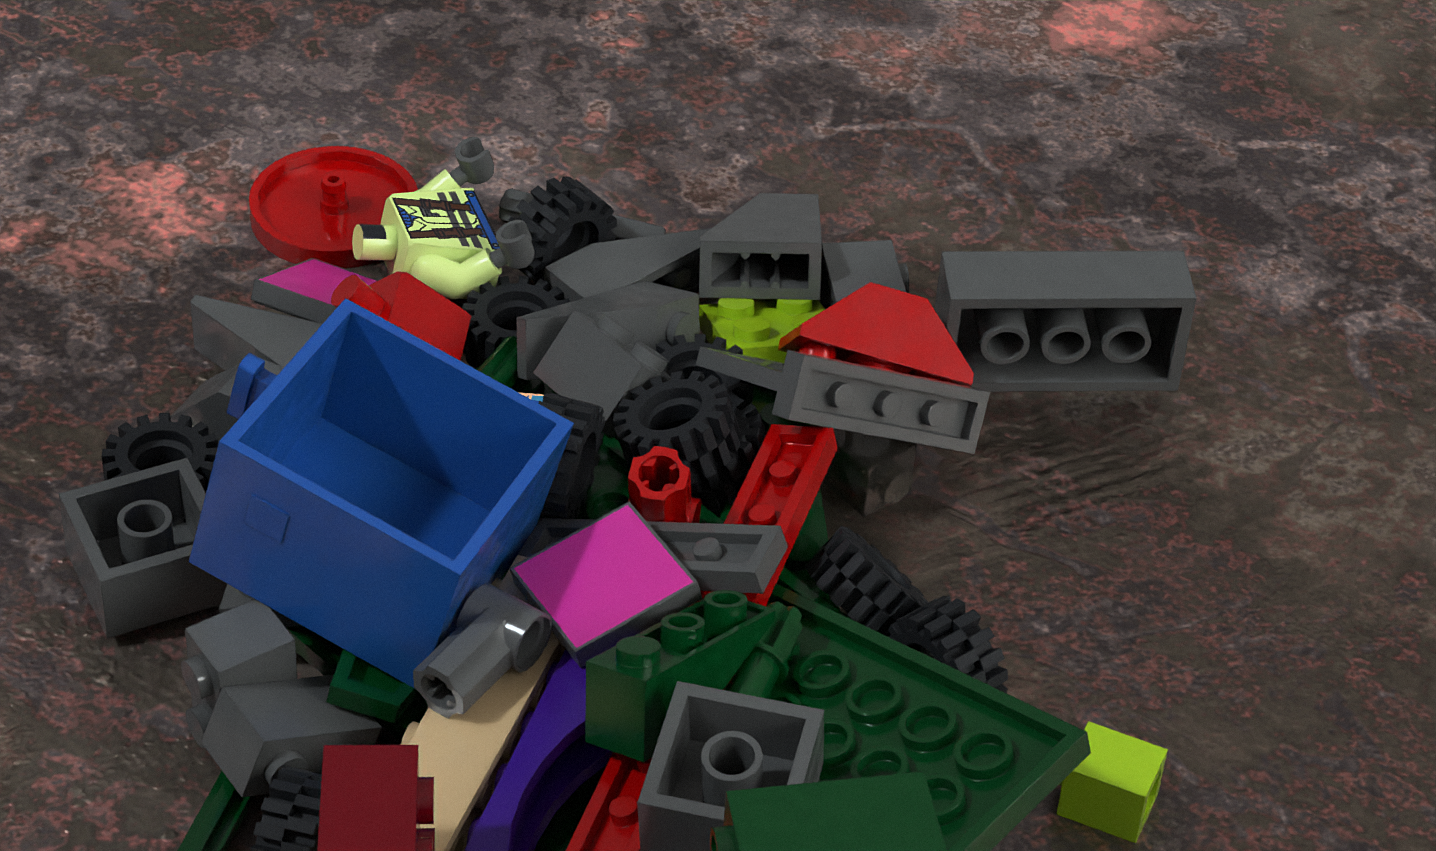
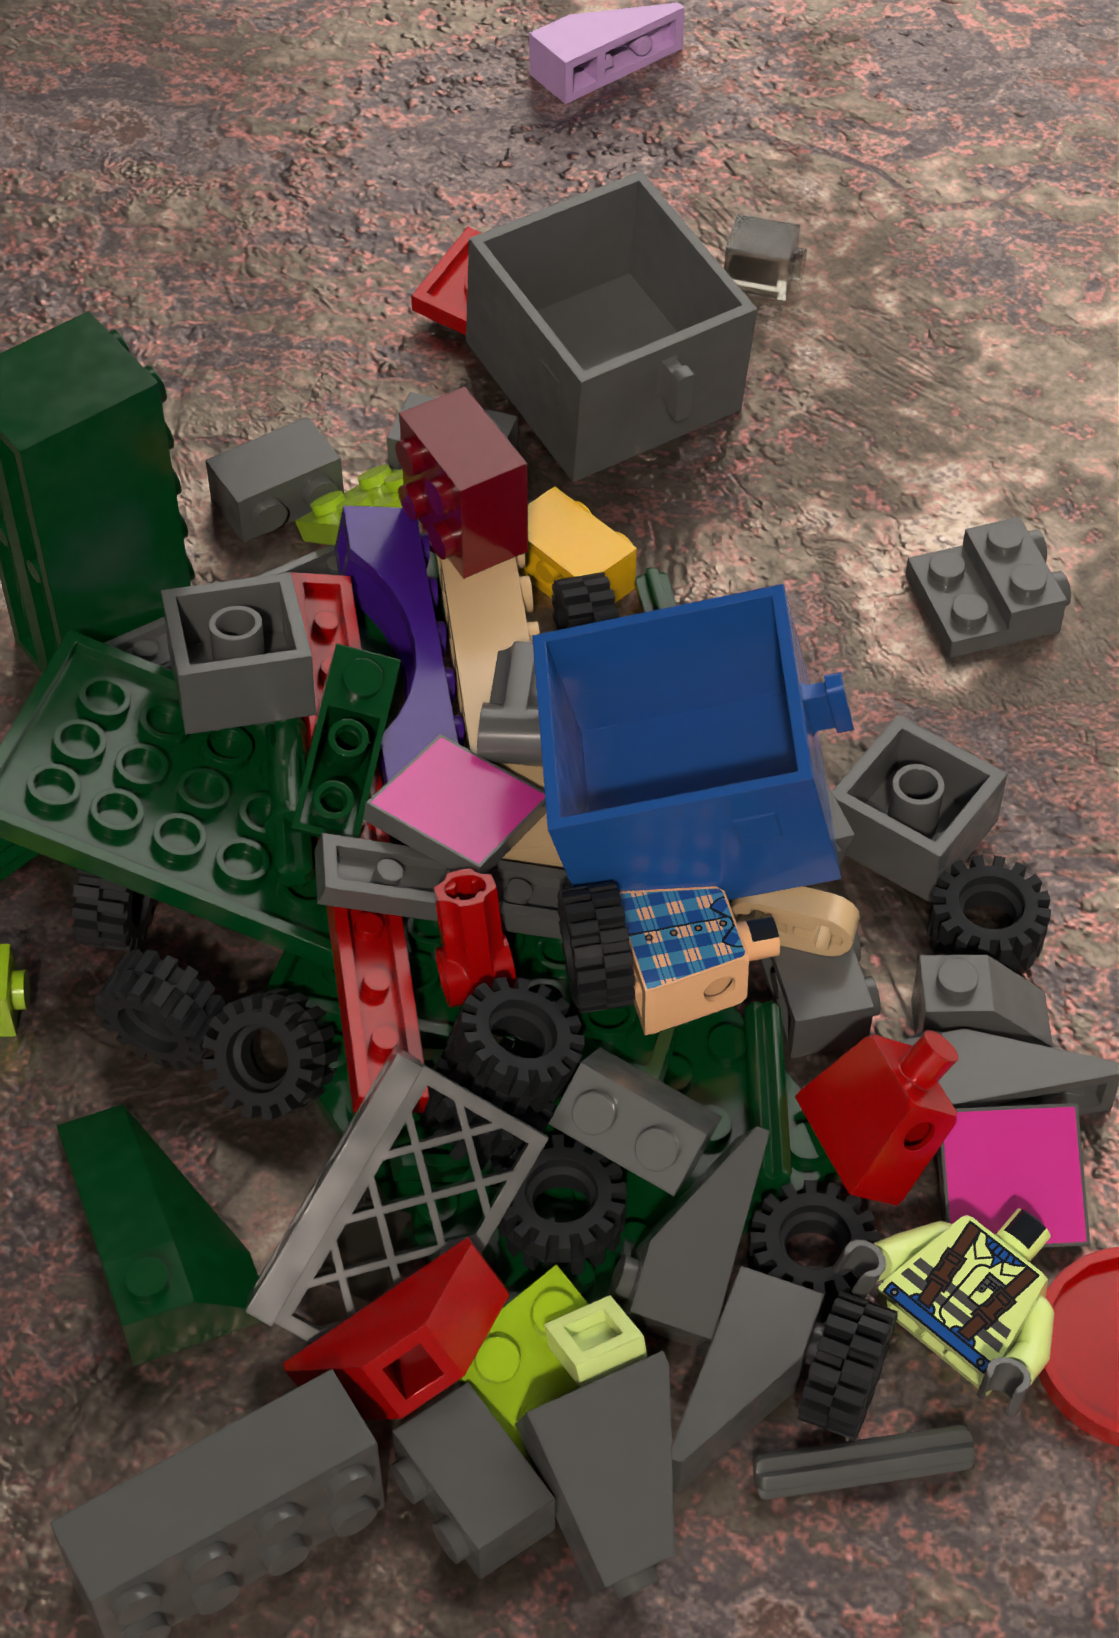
camera: 155 degrees right, 10 degrees up
none -> dark green wedge [56,1104,262,1366]
none -> yellowish green plate [544,1295,648,1388]

